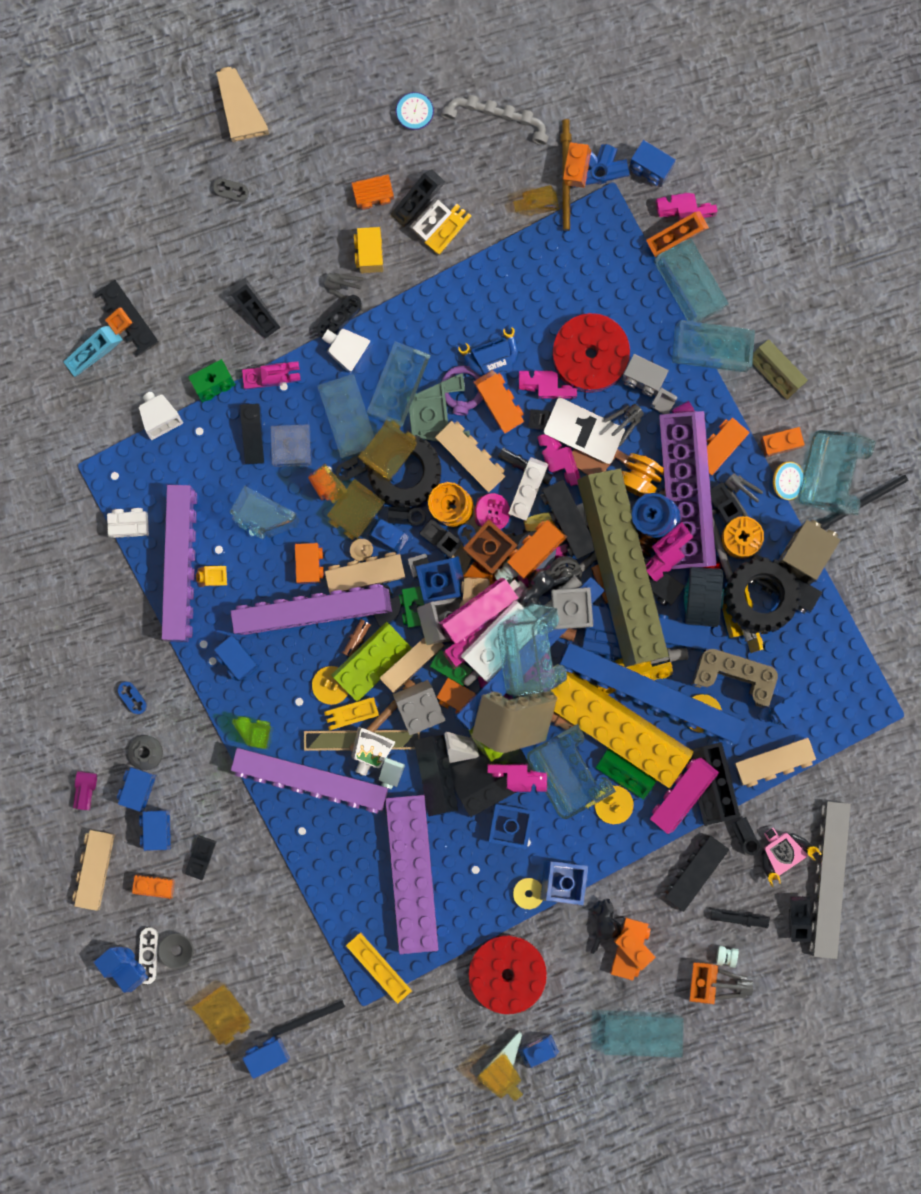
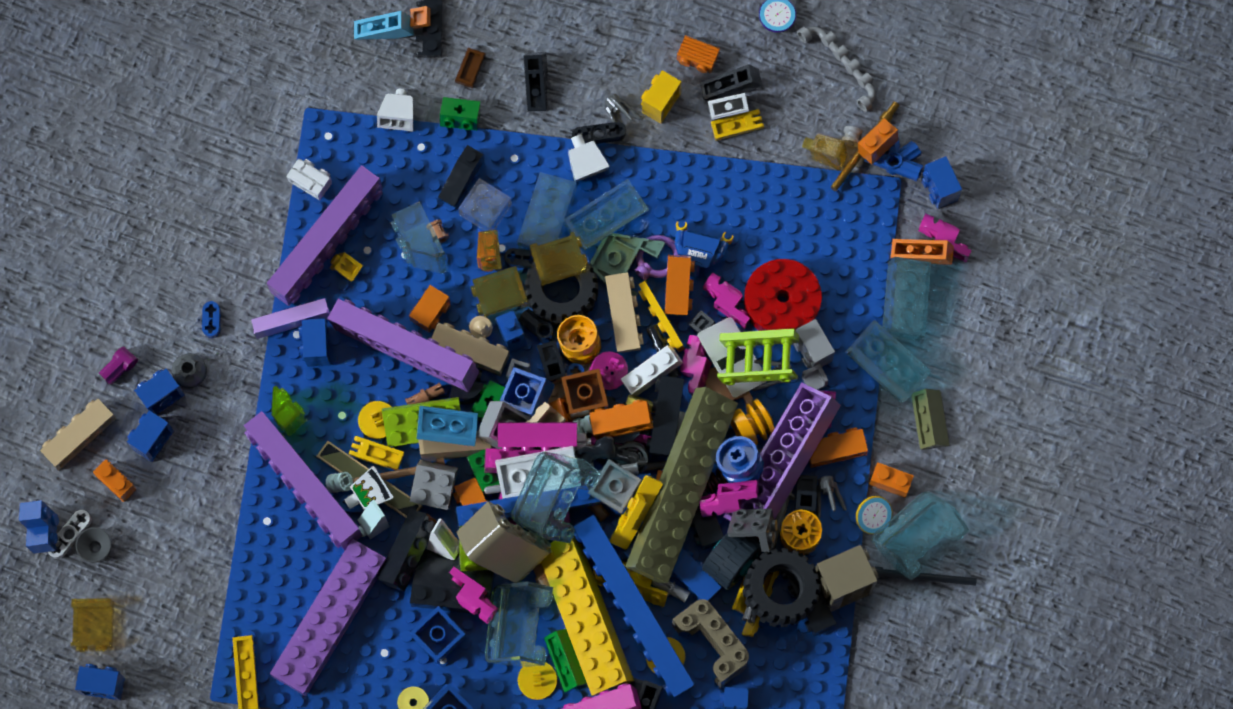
camera: 35 degrees right, 10 degrees down
black slope [185,835,217,881] -> none
dark pink plate [242,361,301,390] -> none
black bar [271,1000,345,1037] -> none
none -> lavender panel [251,298,329,339]
none -> light aqua wheel [326,472,353,493]
none -> dark azure plate [416,406,478,446]
none -> nougat bush [426,219,449,244]
none -> reddish brown tile [455,47,486,89]
none -> yellow bracket [610,475,663,550]
none -> yellow plate [638,281,685,352]
none -> lime fence [717,329,799,385]
none -> dark grey bracket [727,508,778,552]
none -> light grey wheel [841,126,863,147]

